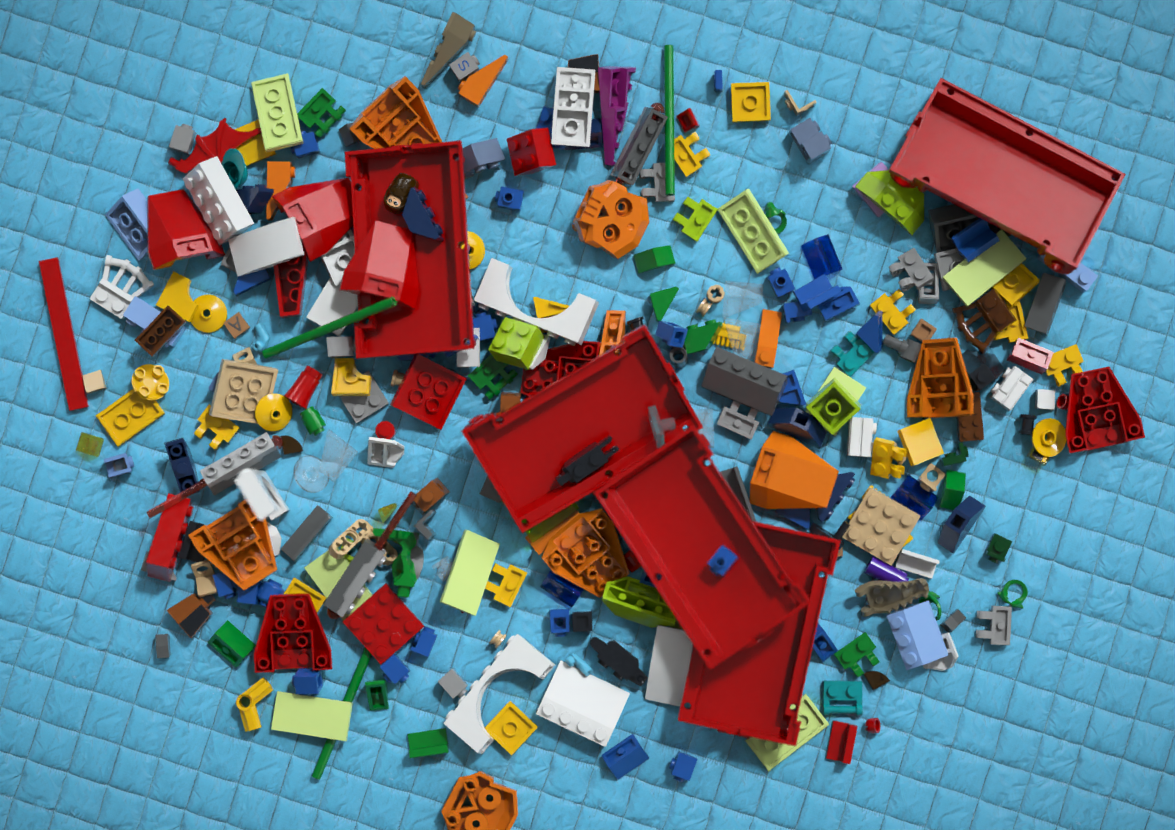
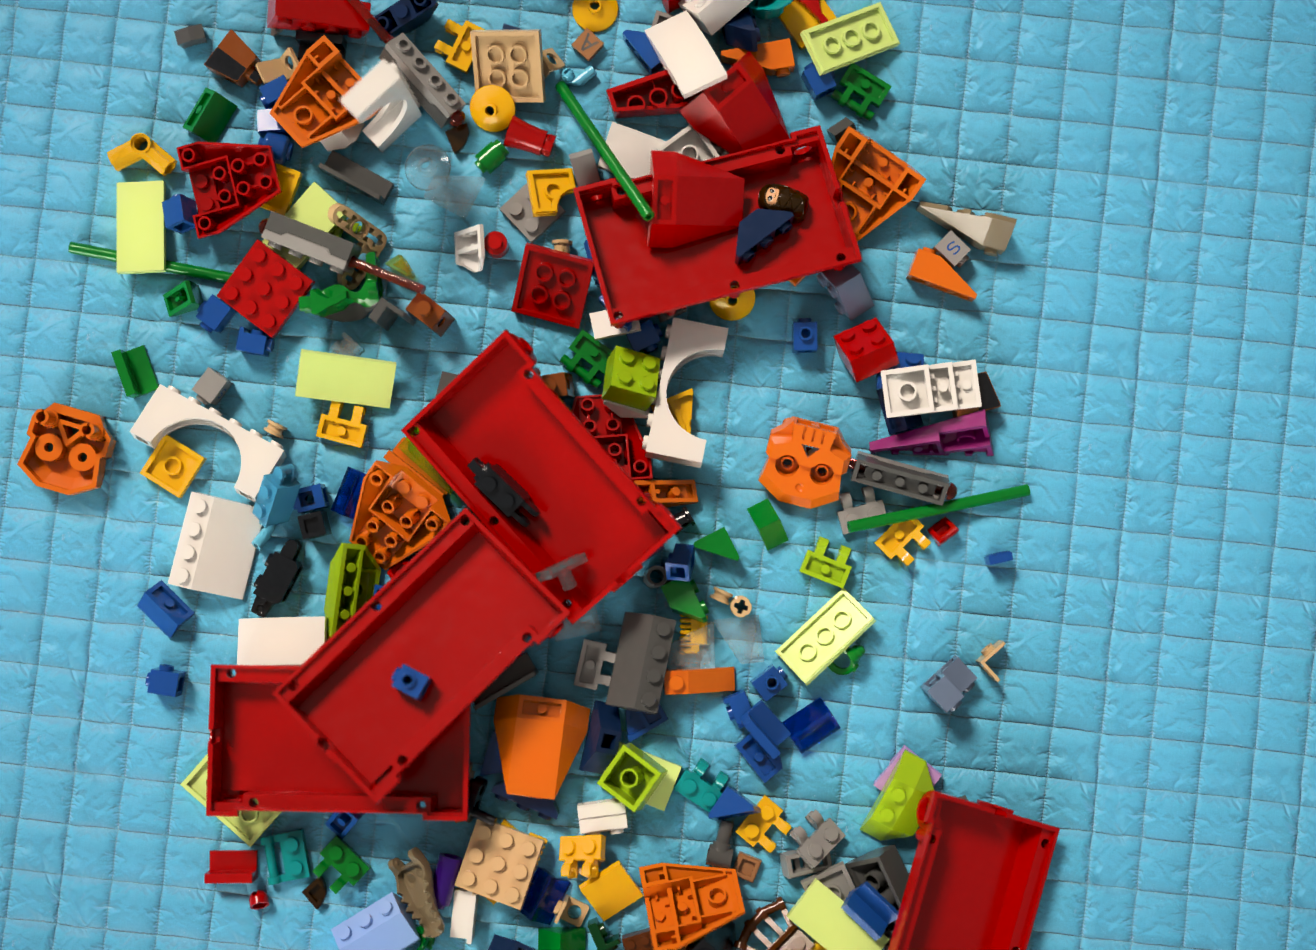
camera: 80 degrees right, 0 degrees up
yellow plate [731,82,771,122] -> none
none -> dark azure brick [252,464,301,527]

